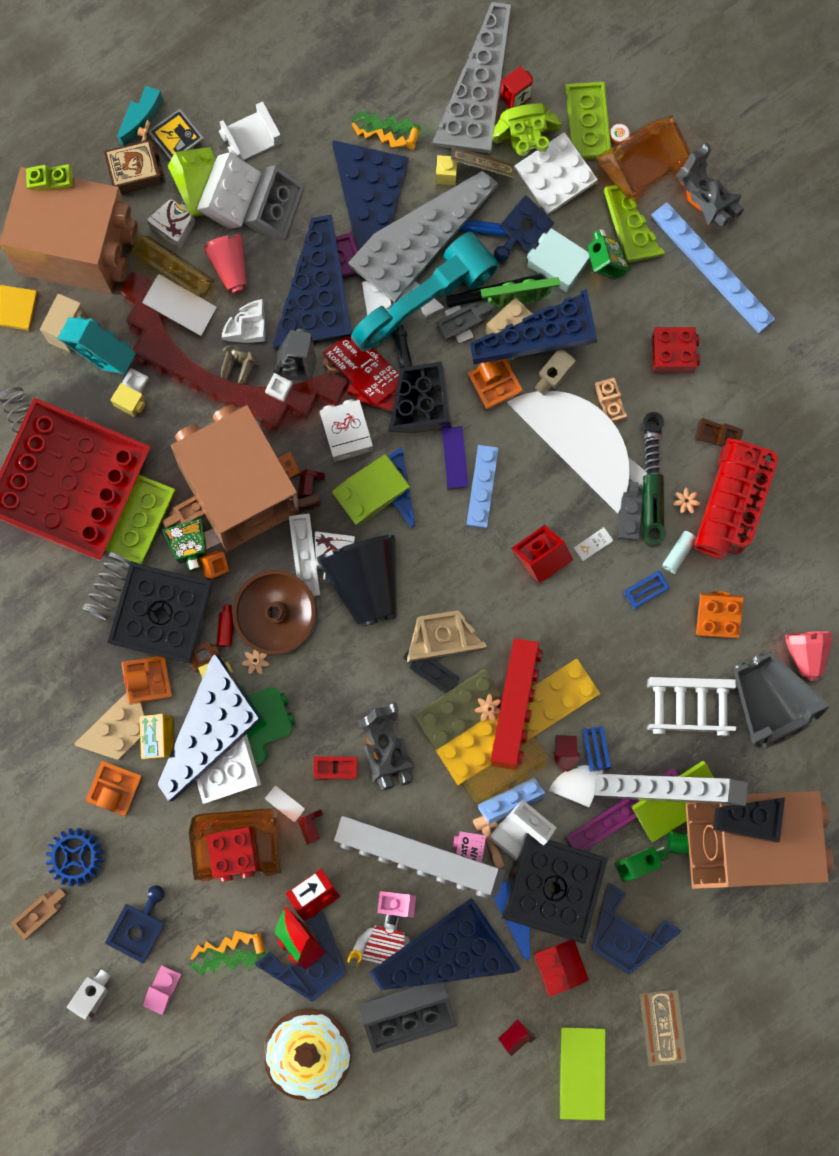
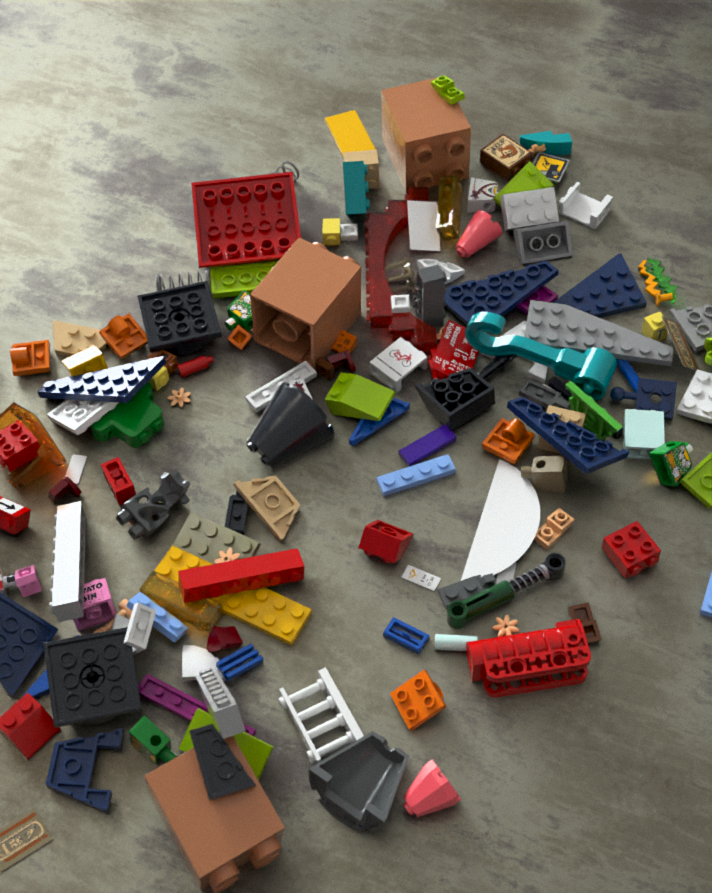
camera: 65 degrees right, 25 degrees down
reddish brown dish [232,570,317,655] -> none

